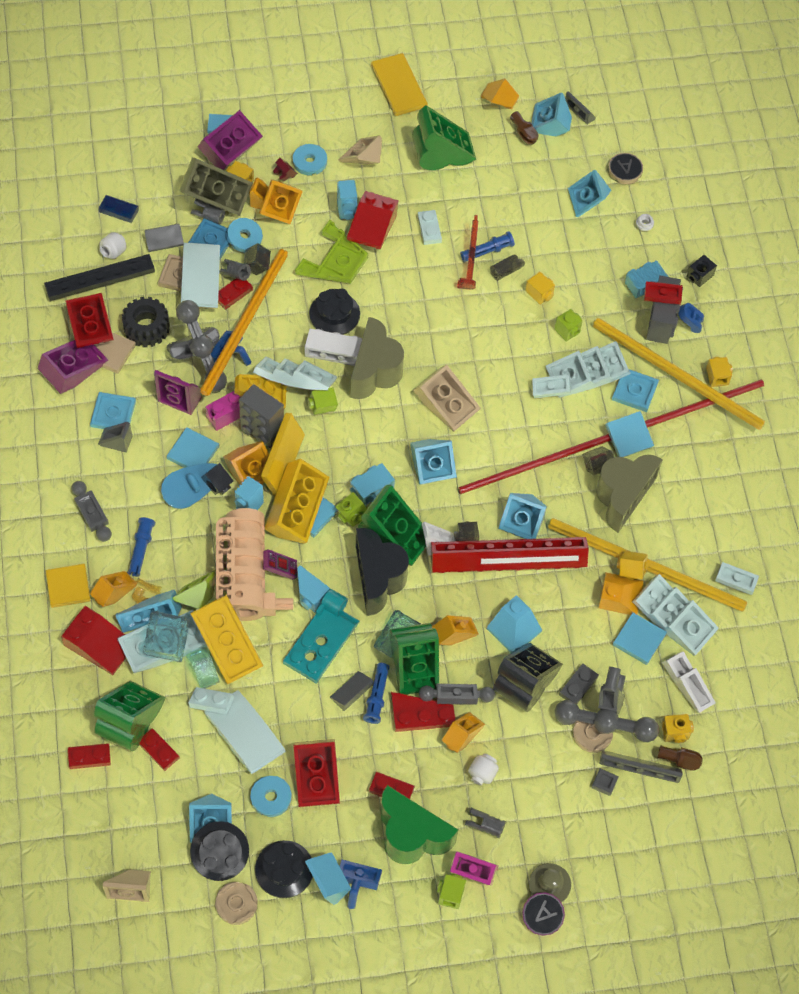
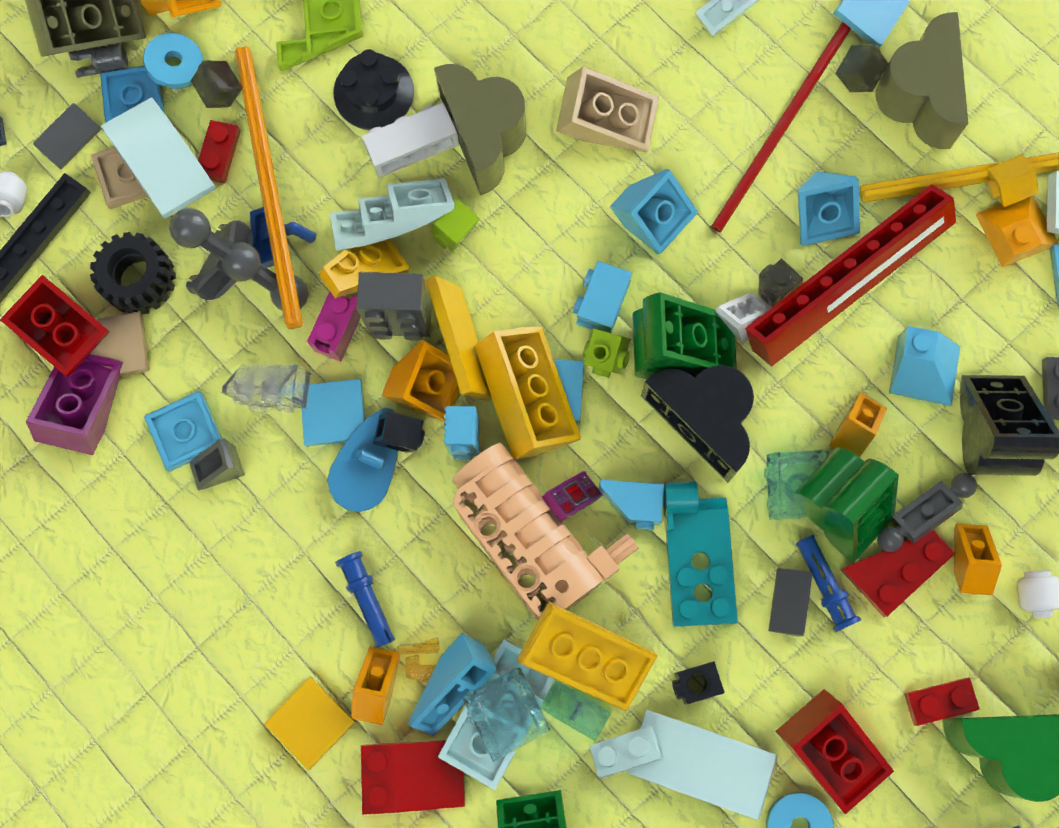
camera: 25 degrees left, 15 degrees up
dark grey plate [71,481,112,542] -> none
magenta slope [154,370,202,415] -> none
lime slope [173,569,216,609] -> none
dark grey hinge [219,259,251,280] -> none
none -> clear slope [221,364,311,413]
none -> black brick [671,661,725,704]

